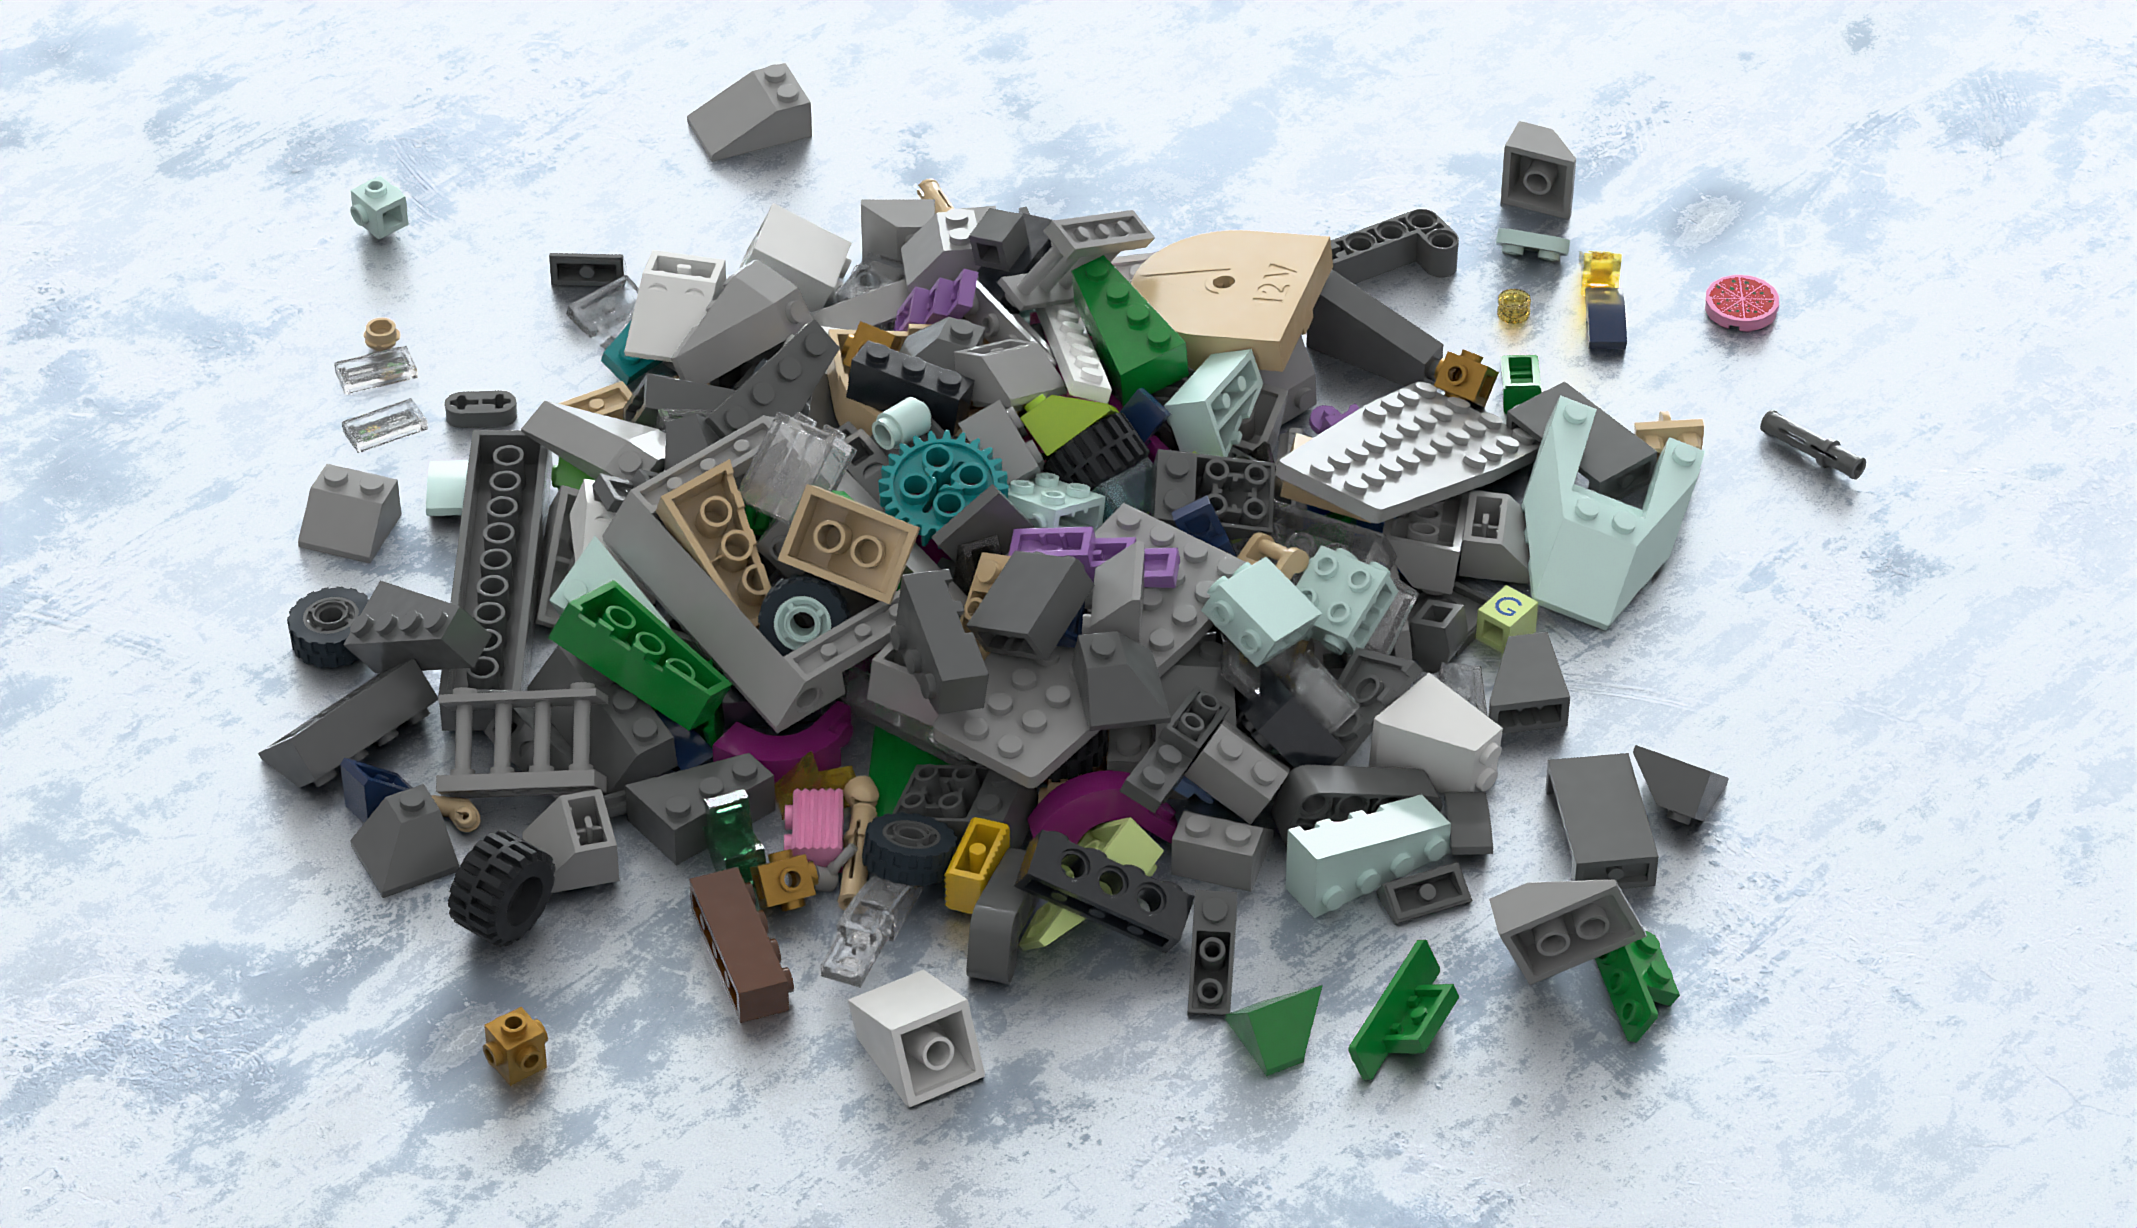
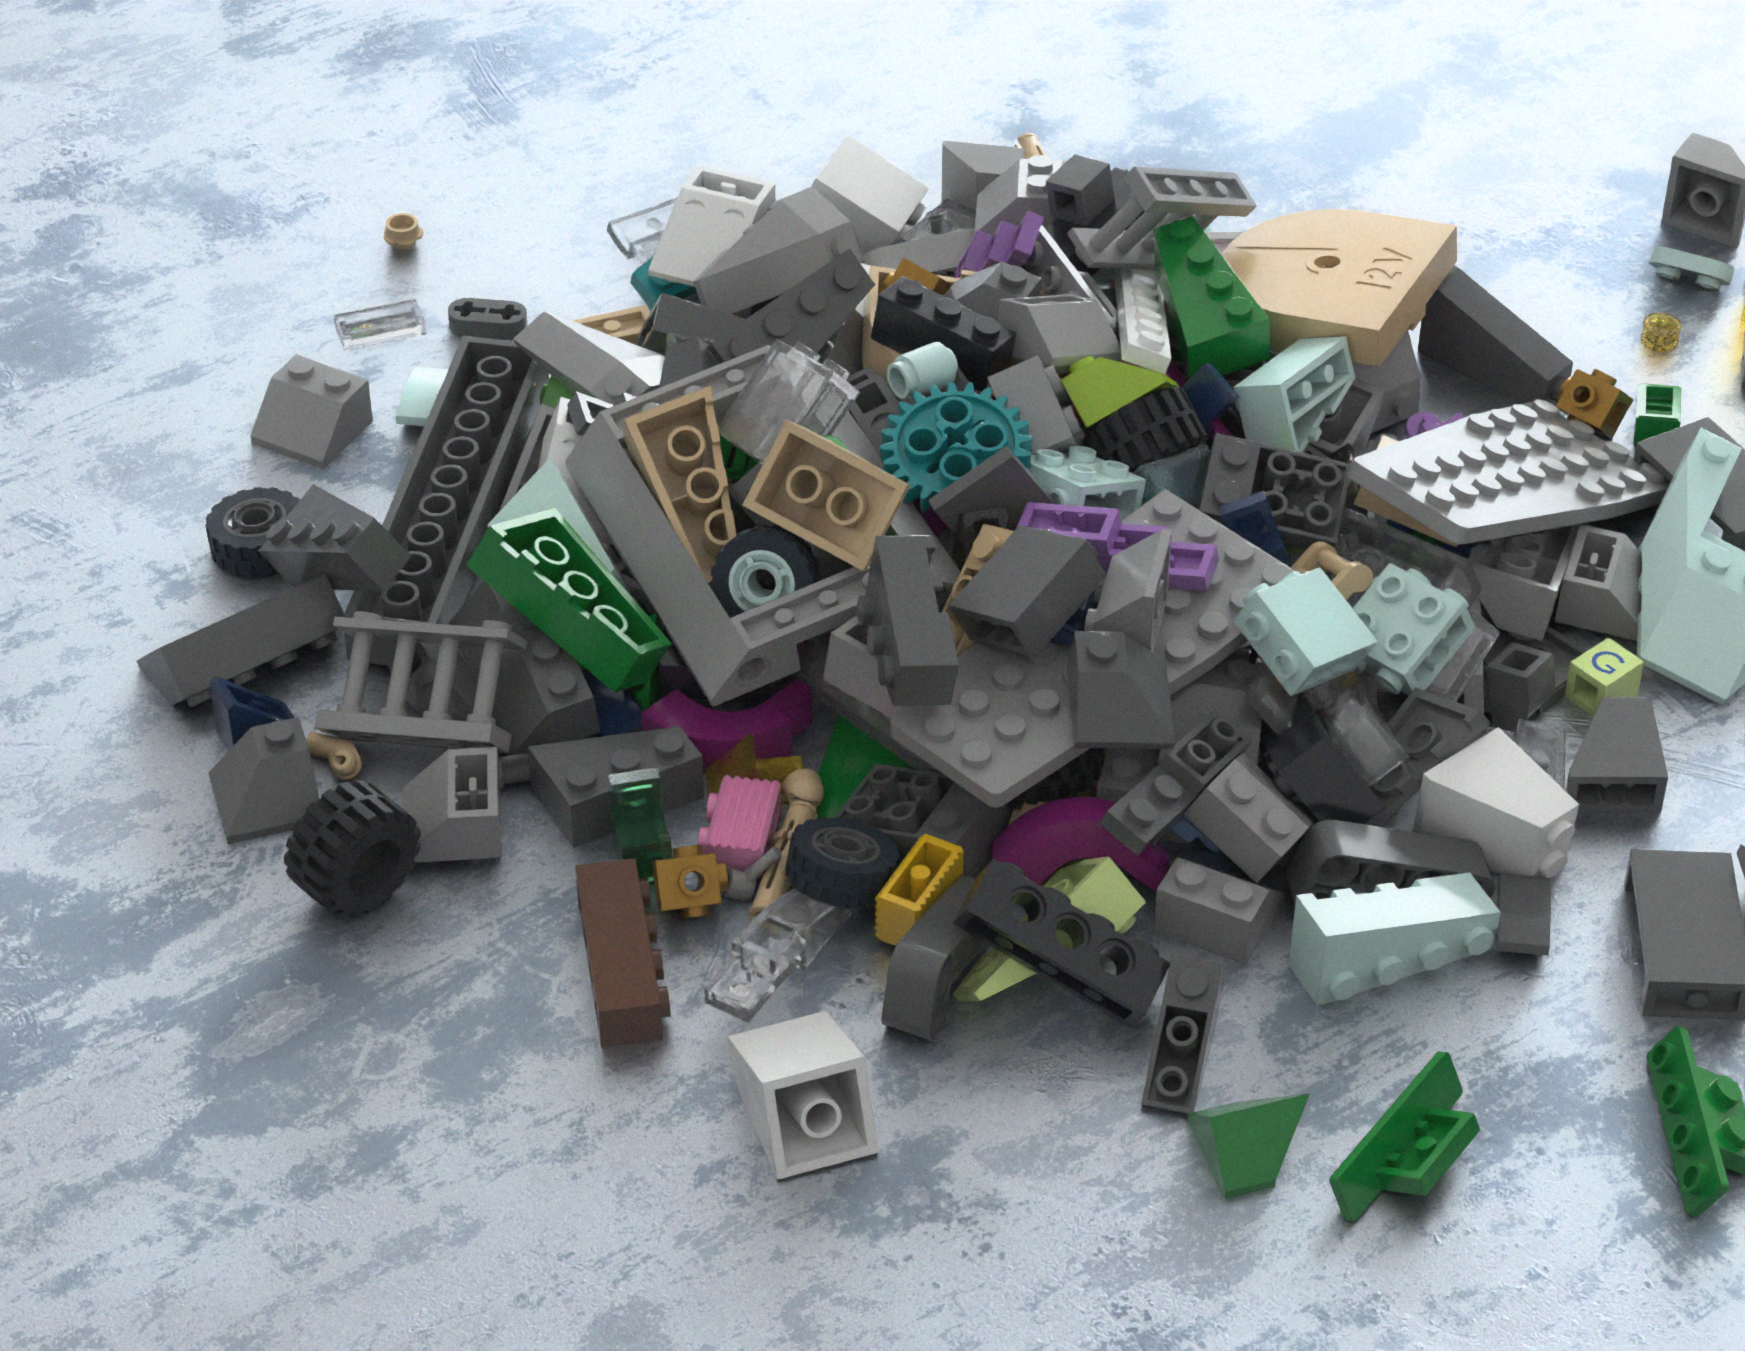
camera: 10 degrees right, 0 degrees up
clear tile [334,345,418,395] -> none
light aqua brick [350,176,409,239] -> none
pearl gold brick [483,1007,548,1086] -> none
dark grey slope [549,253,627,287] -> none
light grey slope [687,62,812,162] -> none
dark grey beam [1331,208,1459,284] -> none
dark grey slope [1376,862,1472,924] -> none
light grey slope [1489,880,1647,985] -> none

